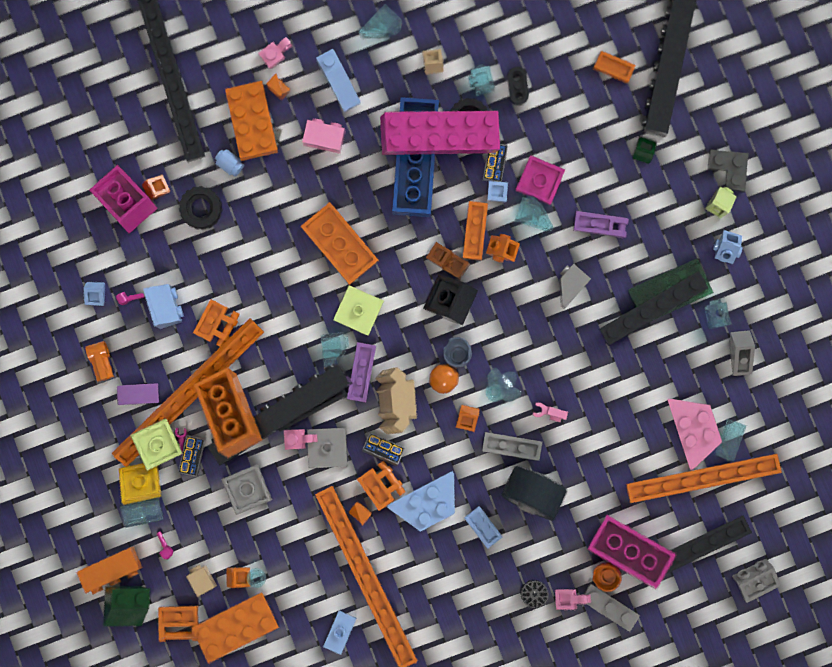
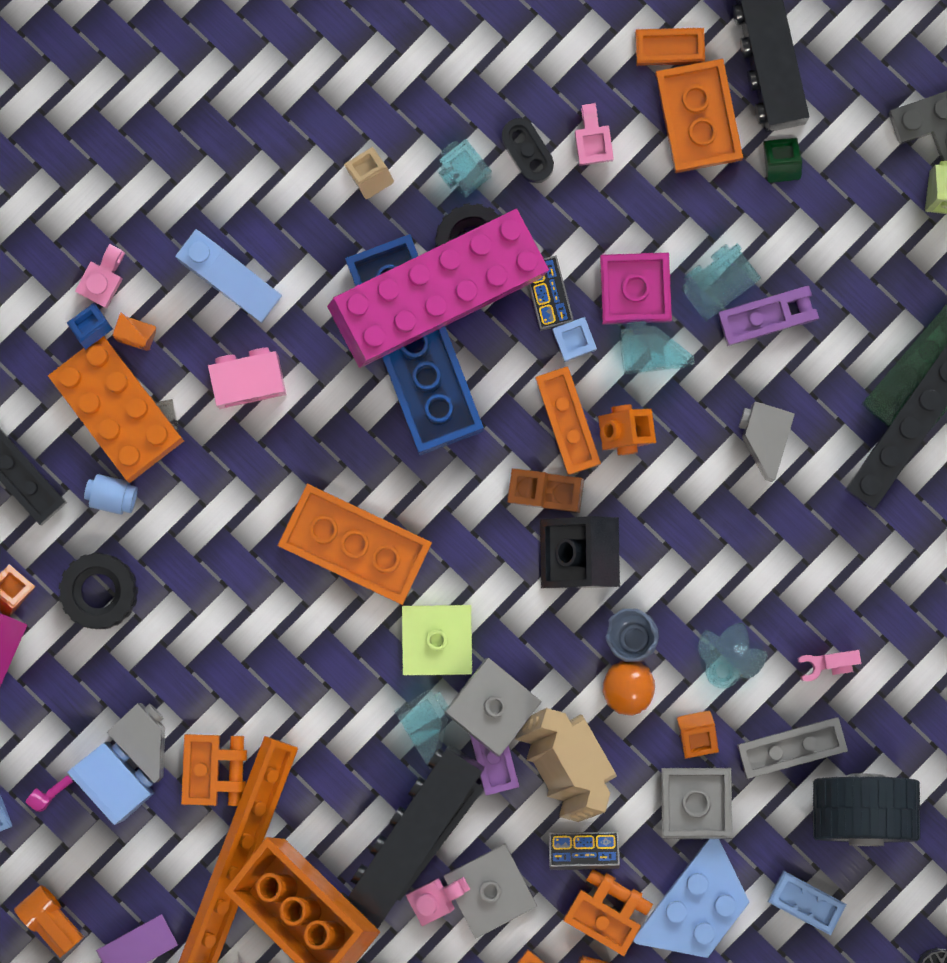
camera: 20 degrees left, 0 degrees up
clear light blue slope [359,4,402,39] -> none
none -> blue tile [67,303,113,349]
none -> light grey slope [107,703,165,783]
none -> light grey plate [443,658,542,756]
none -> bright pink plate [575,103,614,166]
none -> orange plate [655,59,743,173]
none -> light grey plate [662,768,732,839]
none -> clear light blue bracket [681,243,761,322]

